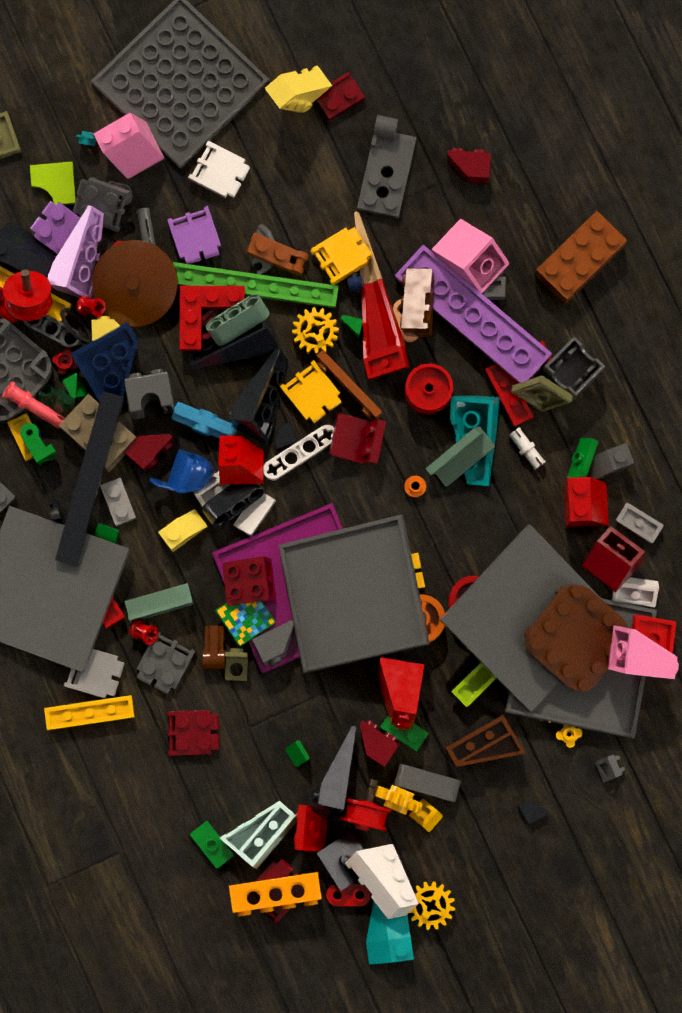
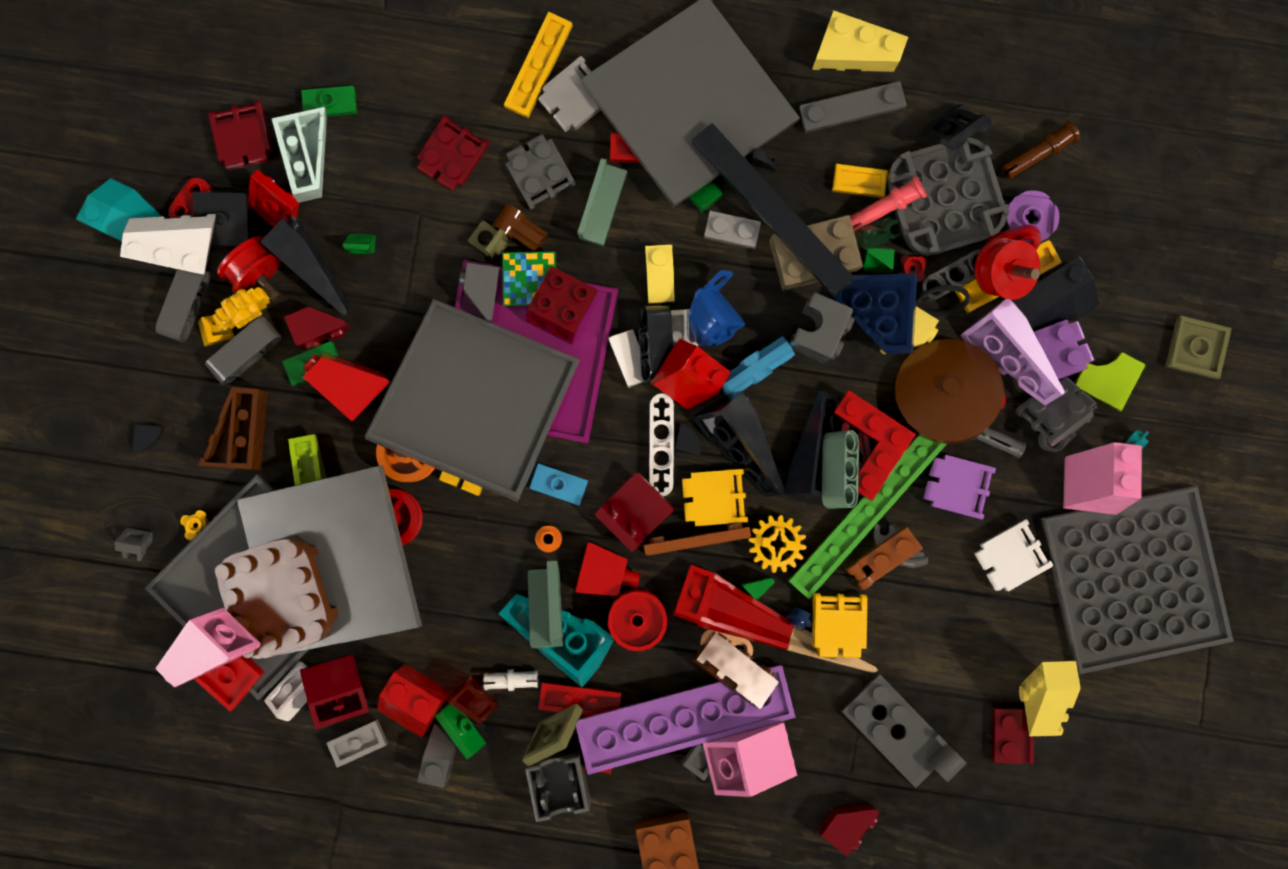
camera: 125 degrees right, 5 degrees up
green leg [20,423,58,466] -> none
red bush [77,296,106,317] -> none
dark red slope [124,434,174,472] -> none
red bush [129,620,159,645] -> none
light orange brick [229,872,322,916] -> none
yellow gear [409,881,455,930] -> none
none -> dark grey beam [155,269,211,343]
none -> clear red slope [446,676,499,724]
none -> dark azure plate [529,464,588,506]
none -> red torso [575,542,641,596]

